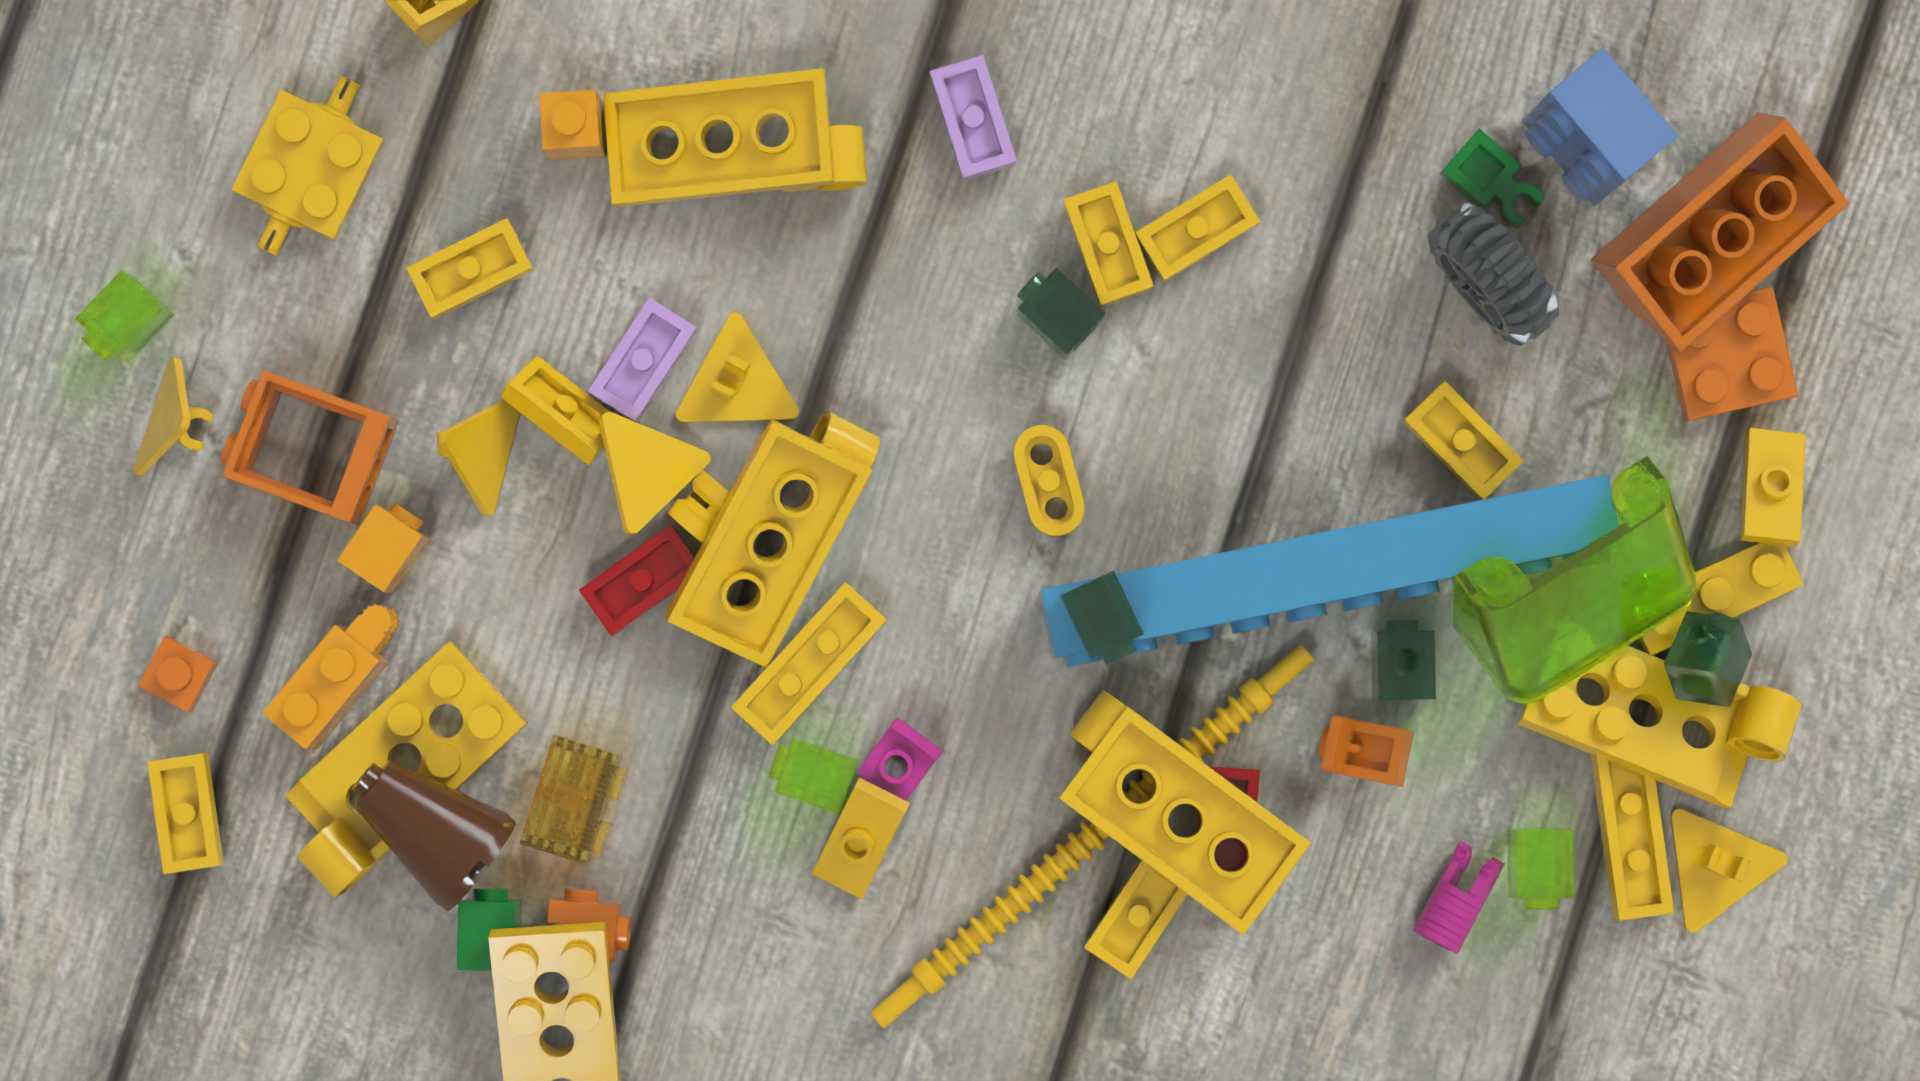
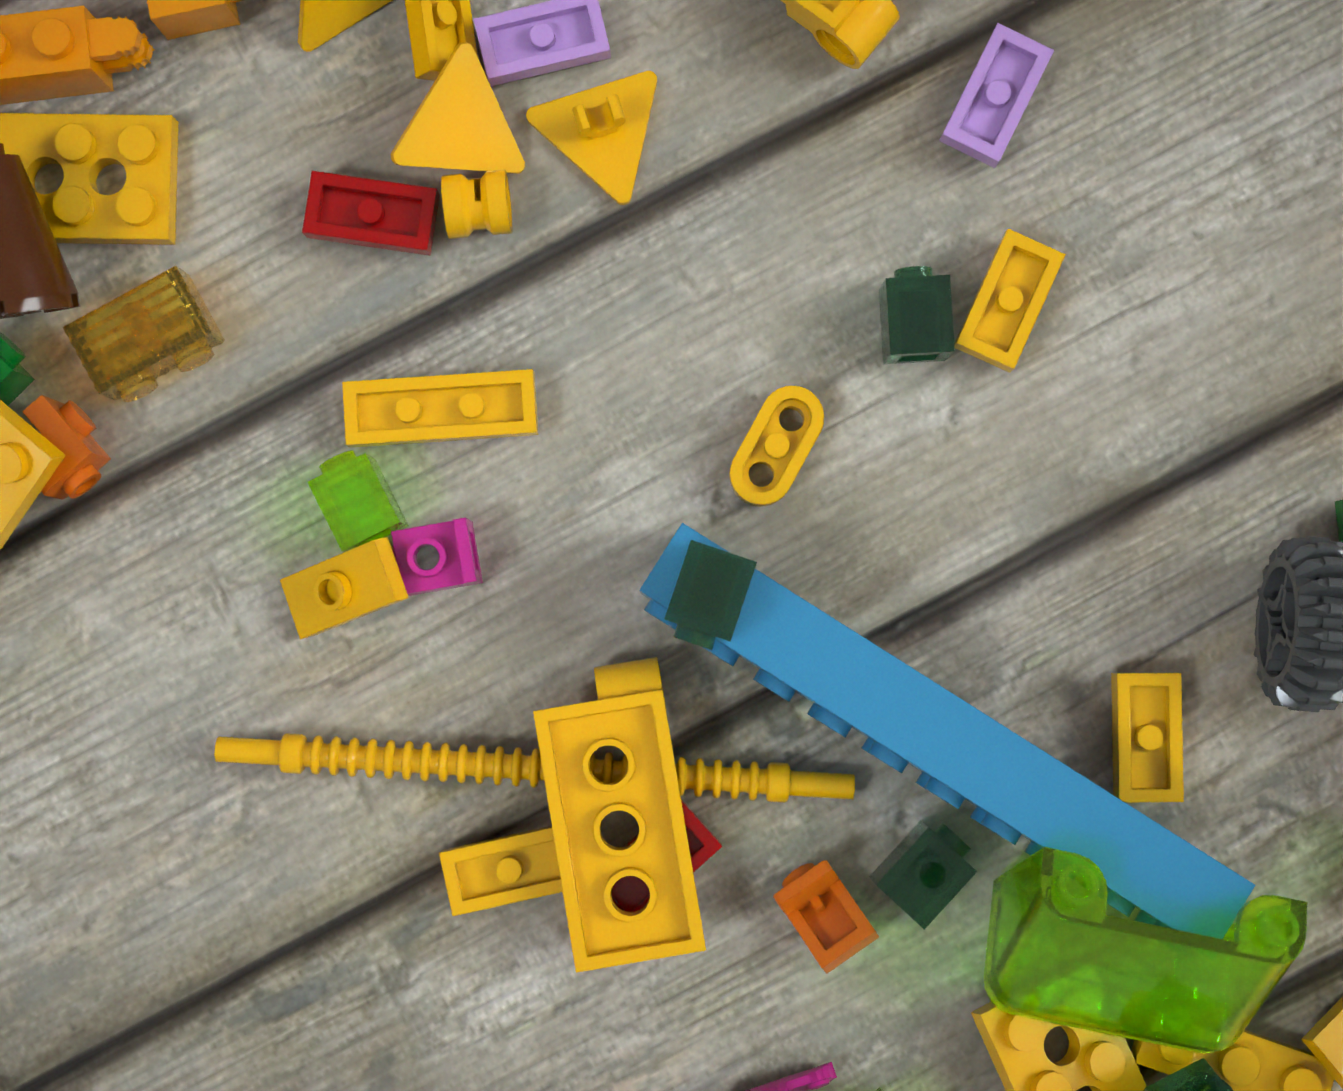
camera: 45 degrees right, 0 degrees up
yellow hinge [664,411,880,668] -> none
yellow plate [1135,174,1260,283] -> none

